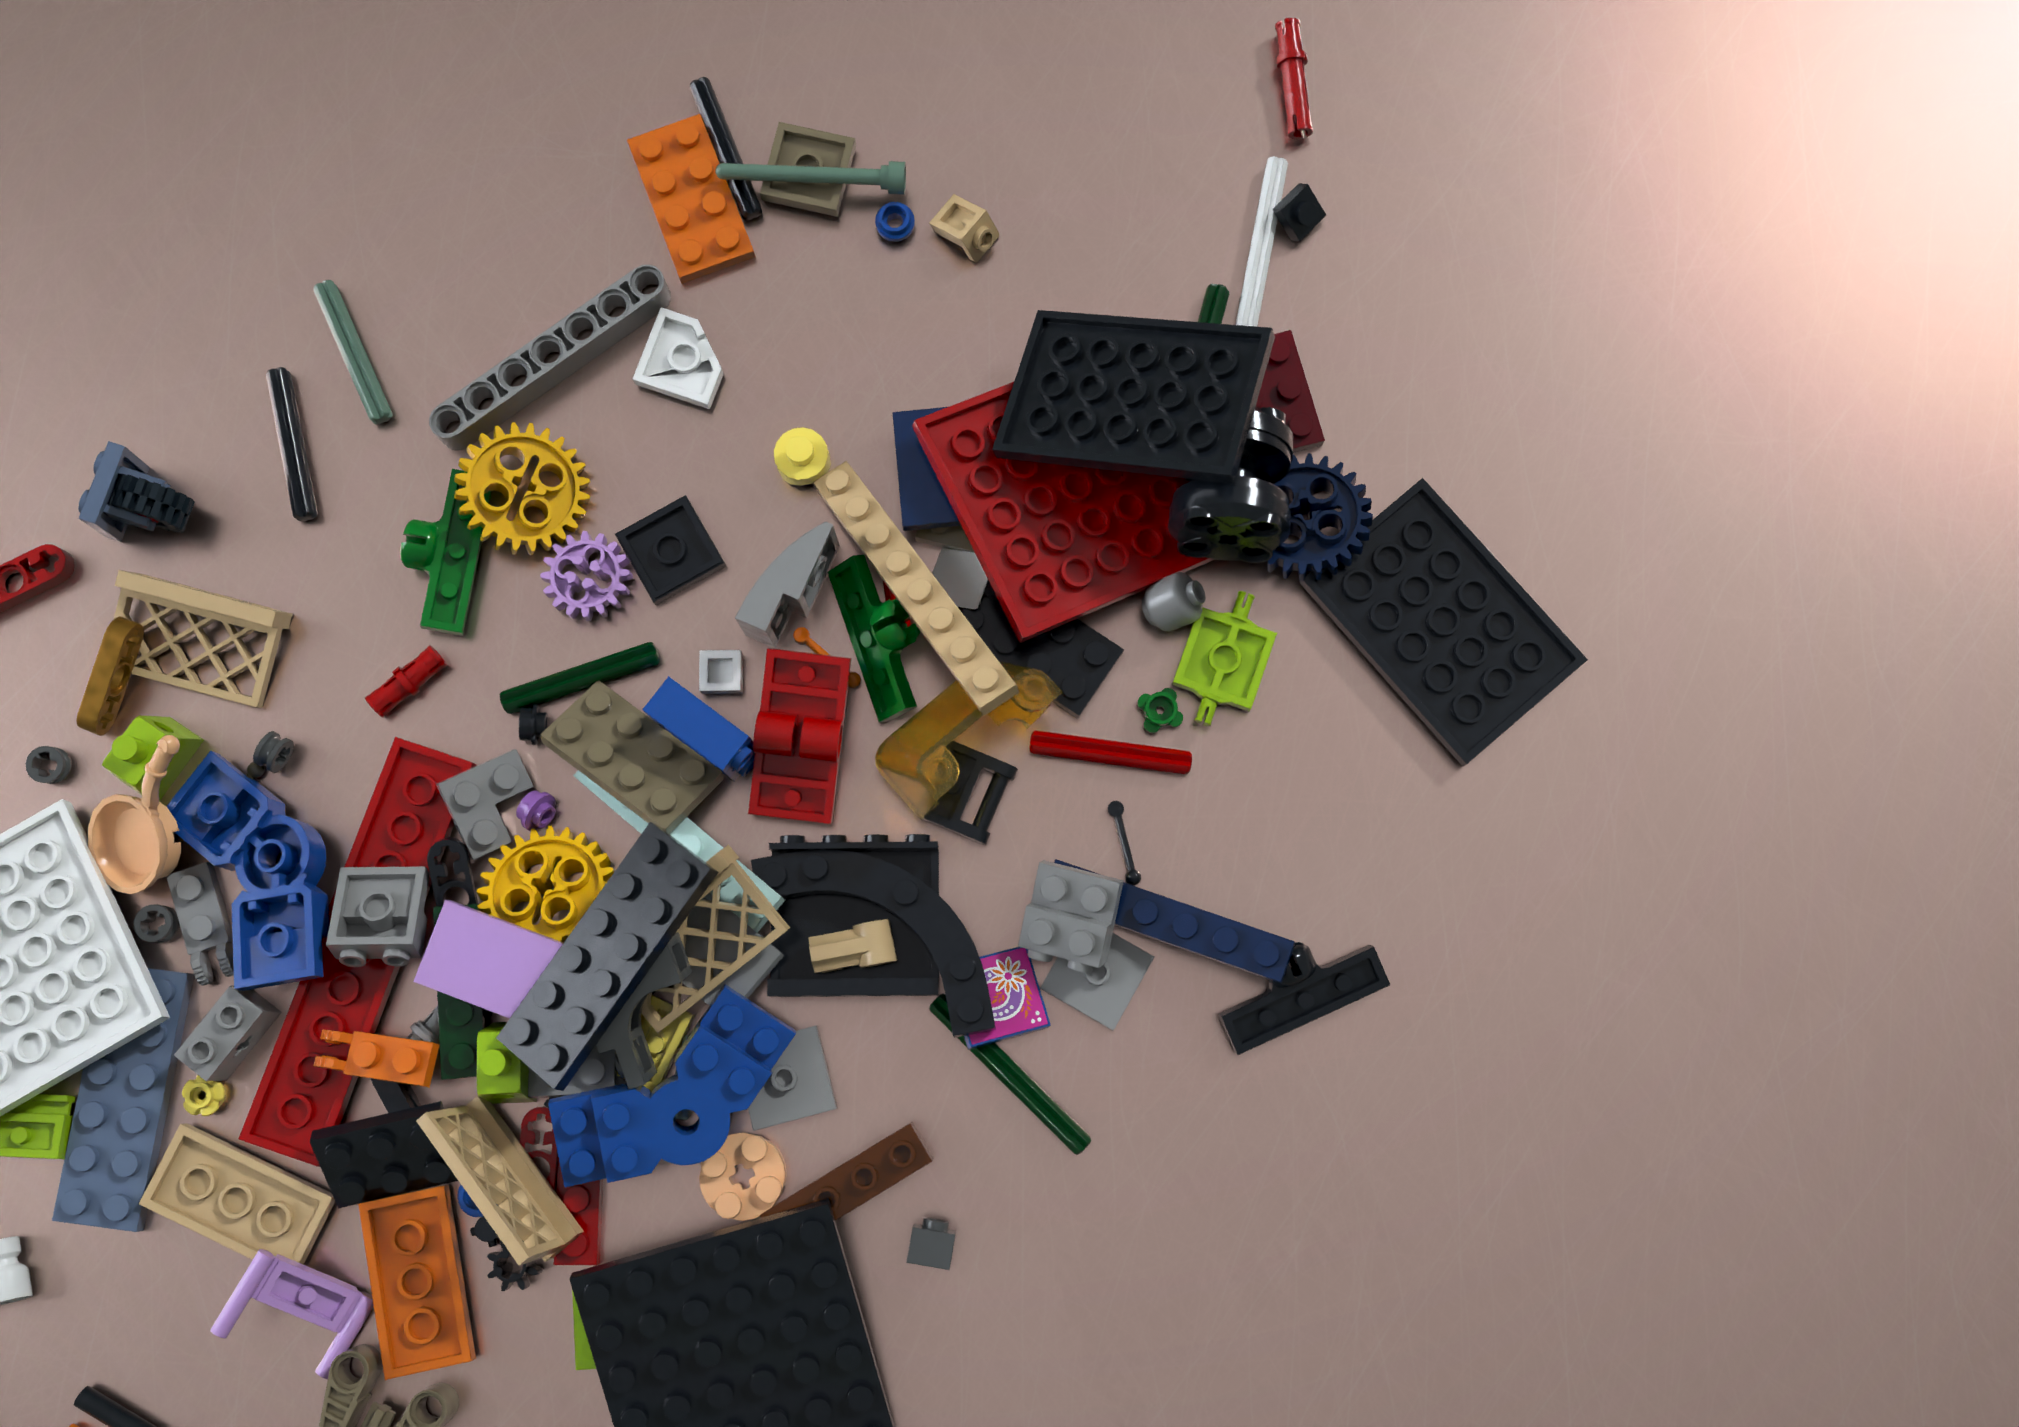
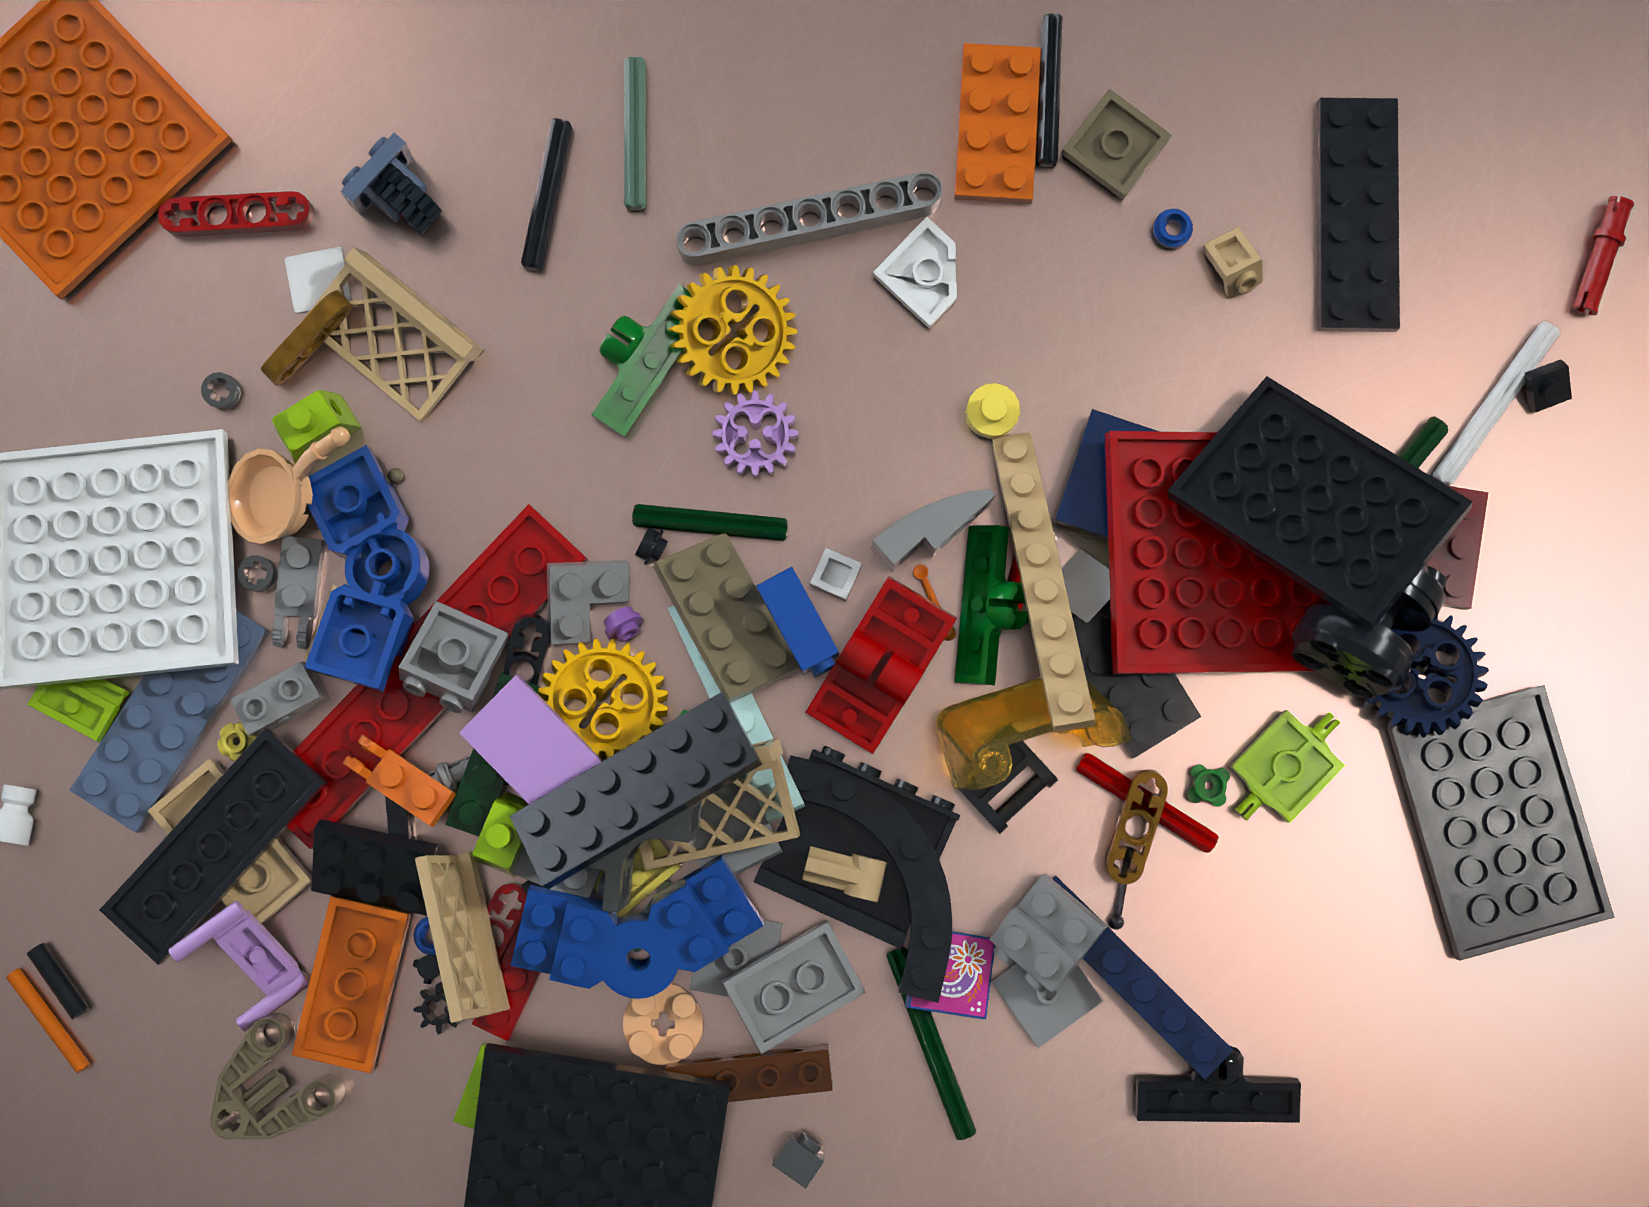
camera: 30 degrees right, 5 degrees up
dark grey bush [253,731,294,773] -> none
red pin [365,645,448,718] -> none
black tile [615,495,726,605] -> none
sand green piece [715,161,906,195] -> none
light grey head [1142,572,1206,632] -> none
none -> black plate [99,728,328,965]
none -> white sticker [285,247,351,313]
none -> light grey plate [721,921,866,1054]
none -> pearl gold beam [1106,769,1168,884]
none -> black plate [1317,97,1400,332]

